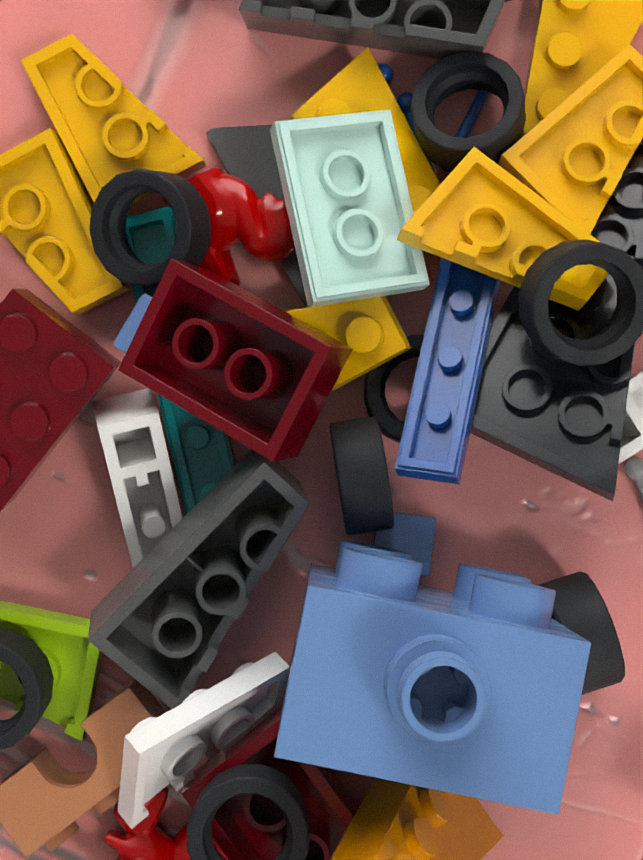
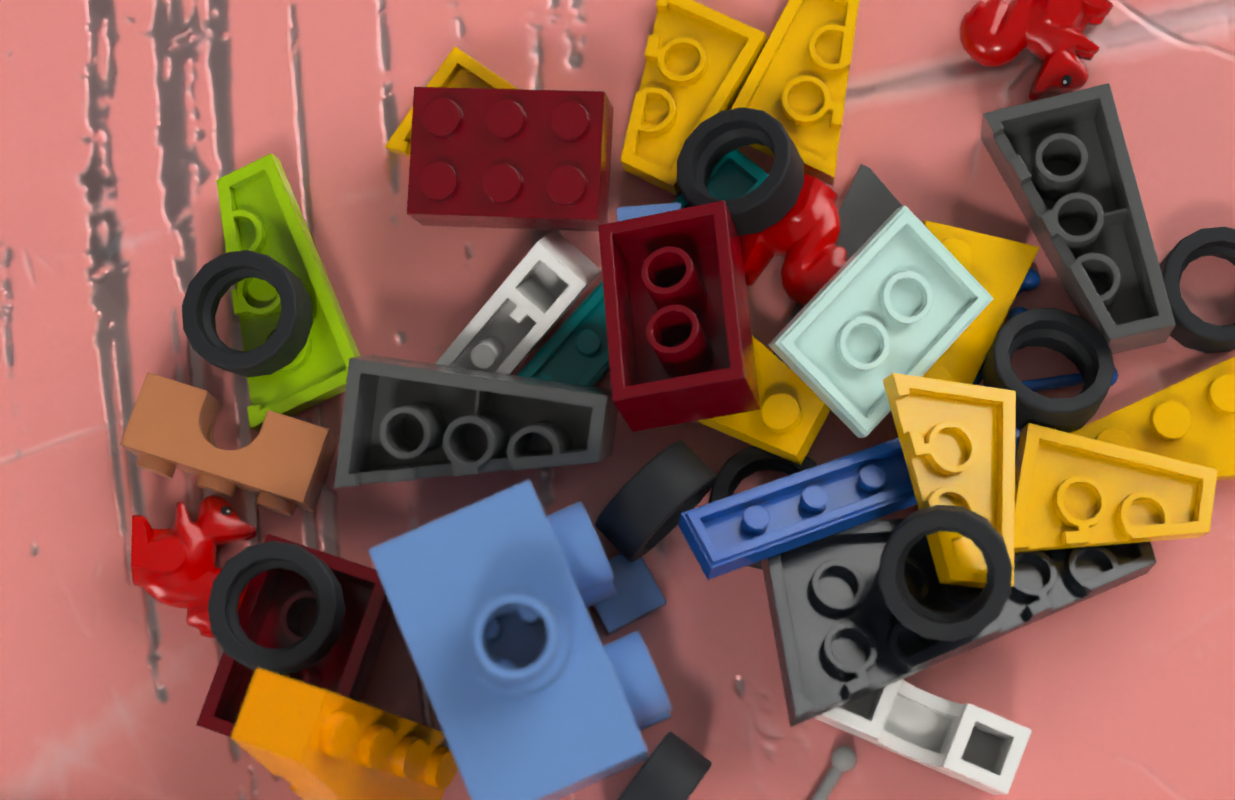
camera: 60 degrees right, 10 degrees down
white wing [117,652,290,829] -> none

